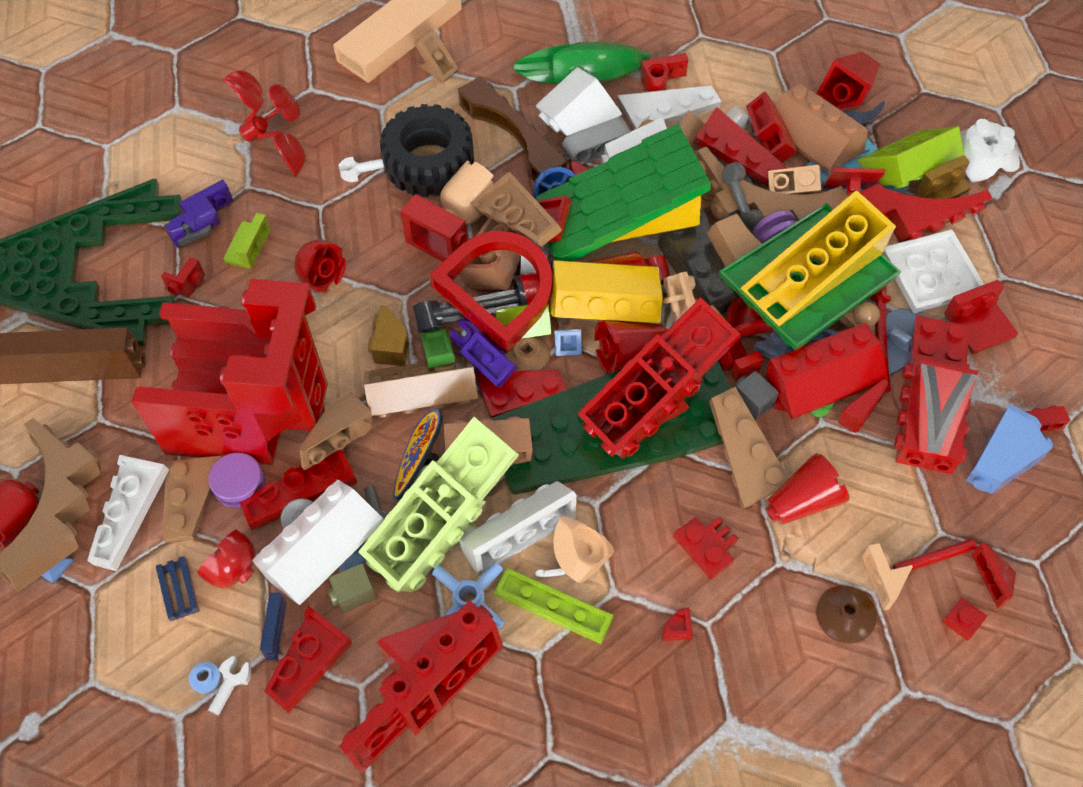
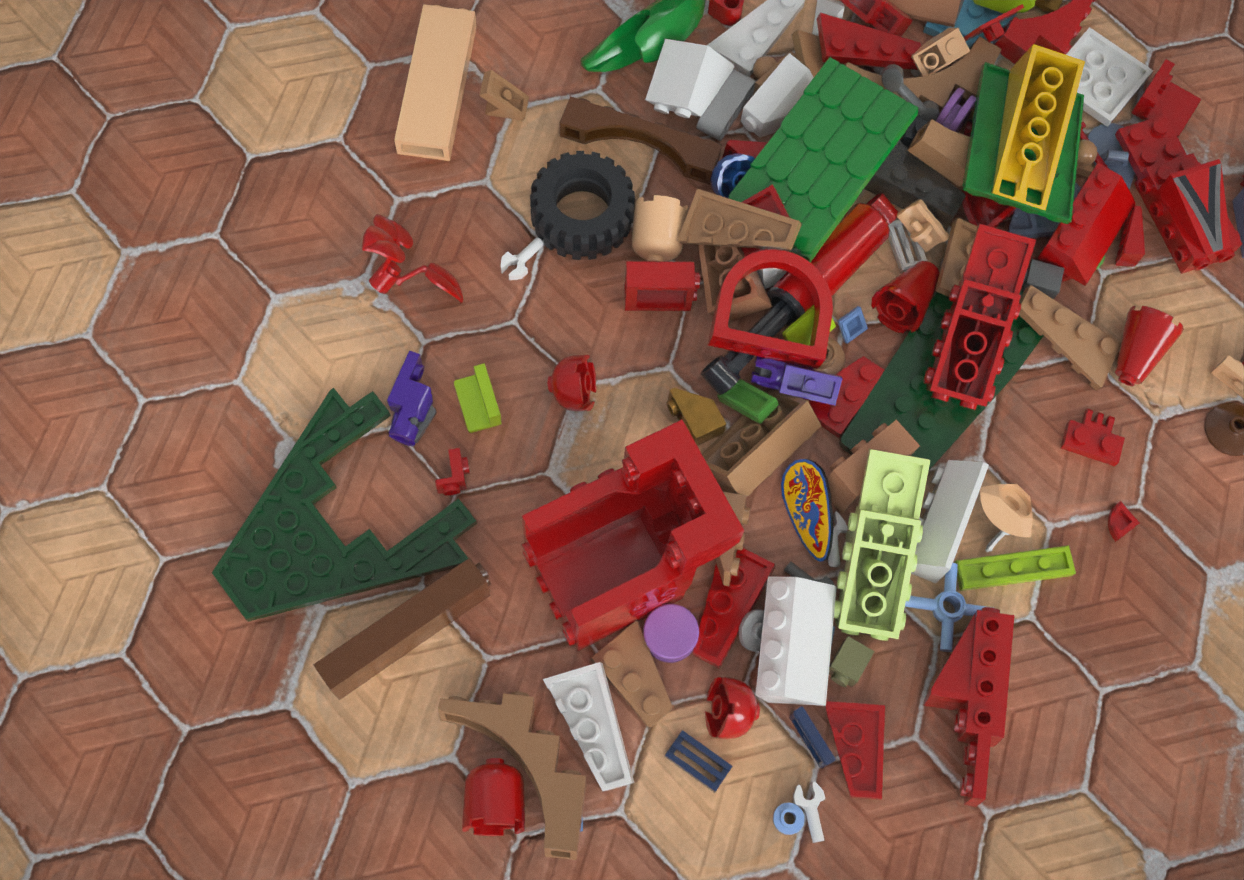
camera: 40 degrees left, 10 degrees up
yellow slope [549,260,662,323] -> none

